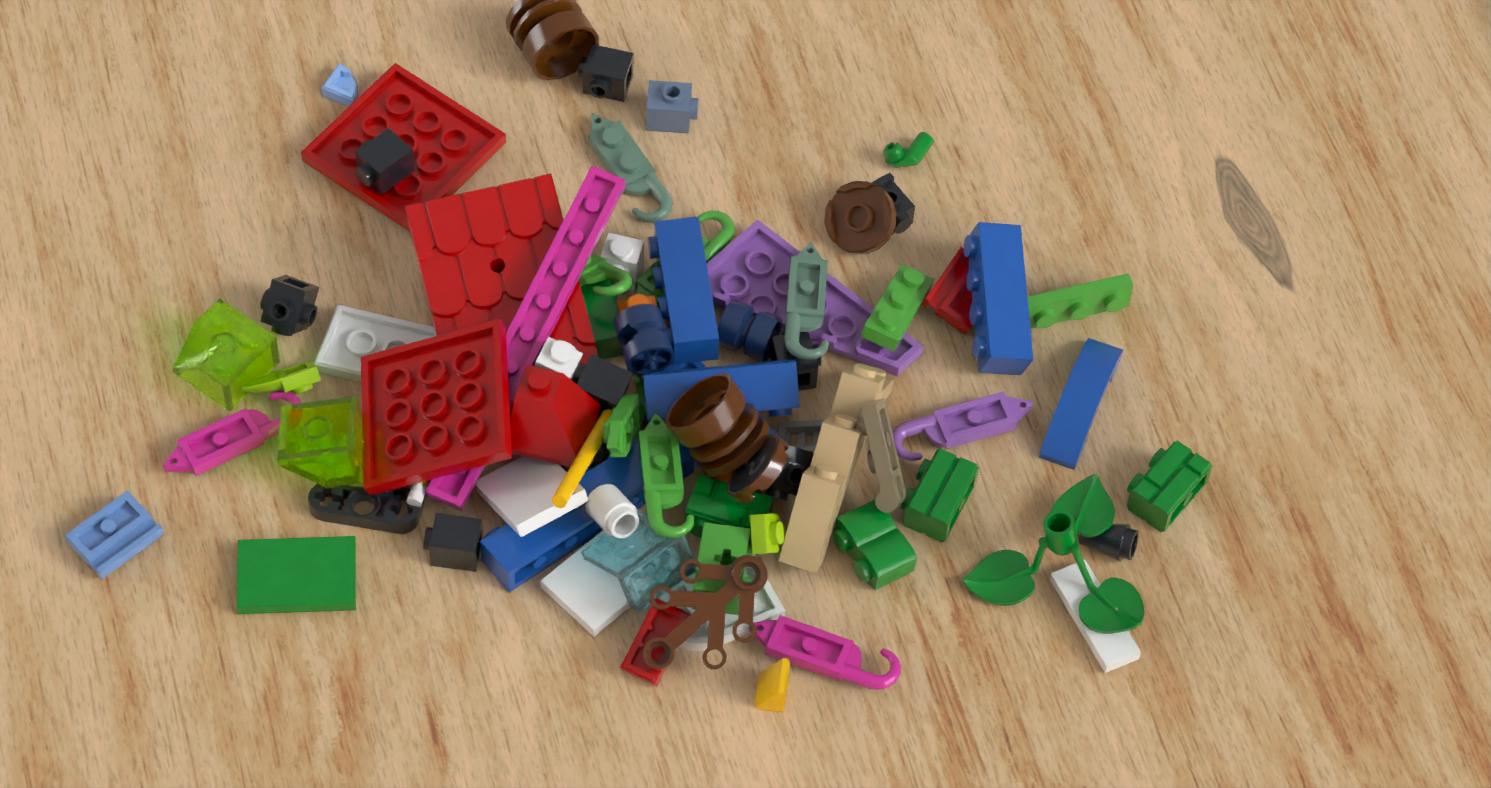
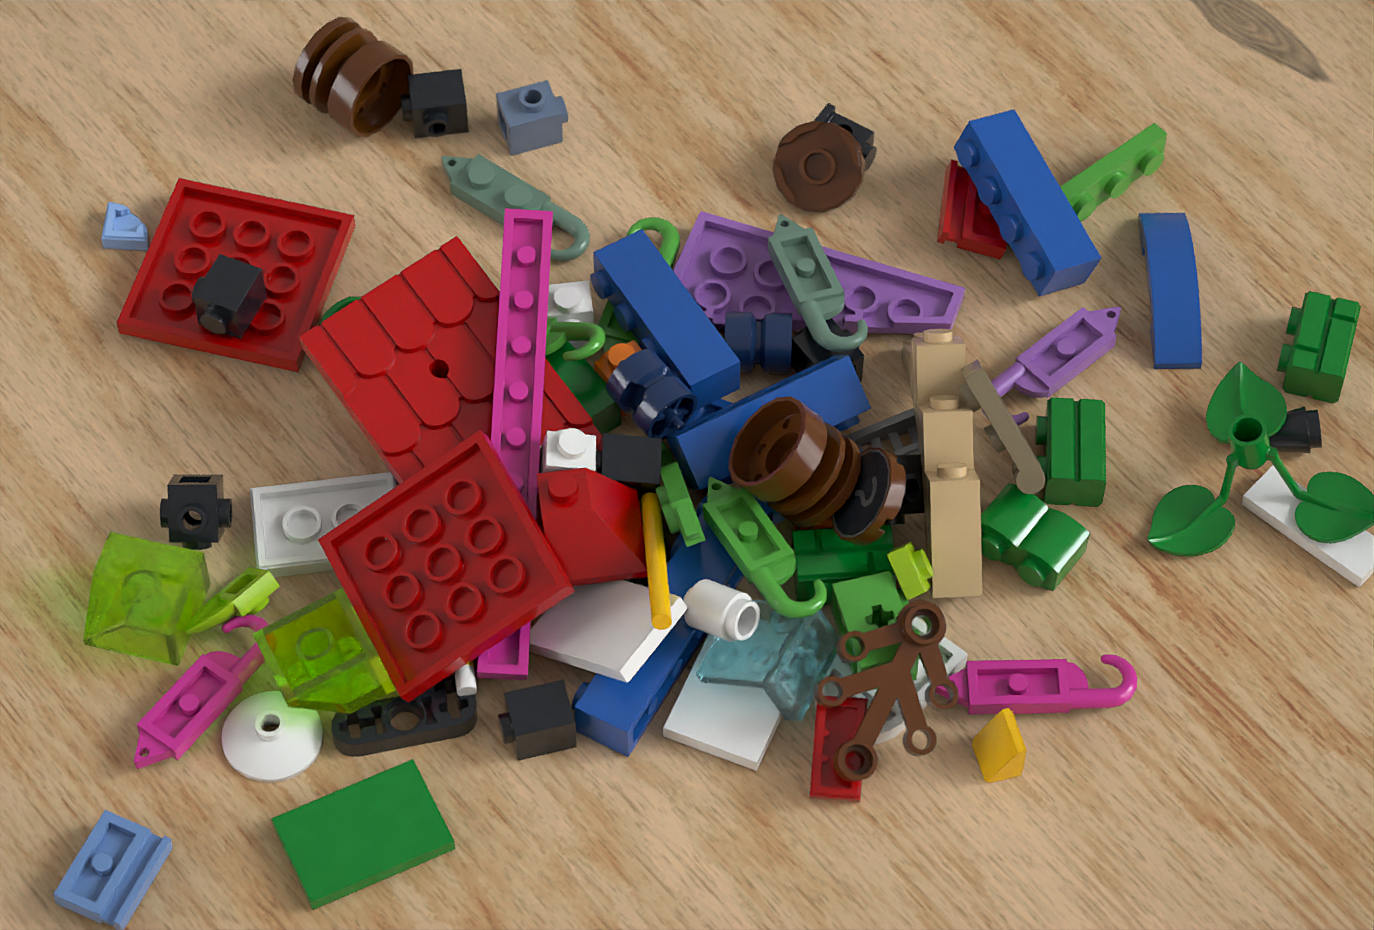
camera: 20 degrees left, 0 degrees up
bright green plate [861,264,935,352] -> none
green arm [883,132,934,168] -> none
none -> white dish [222,691,323,782]

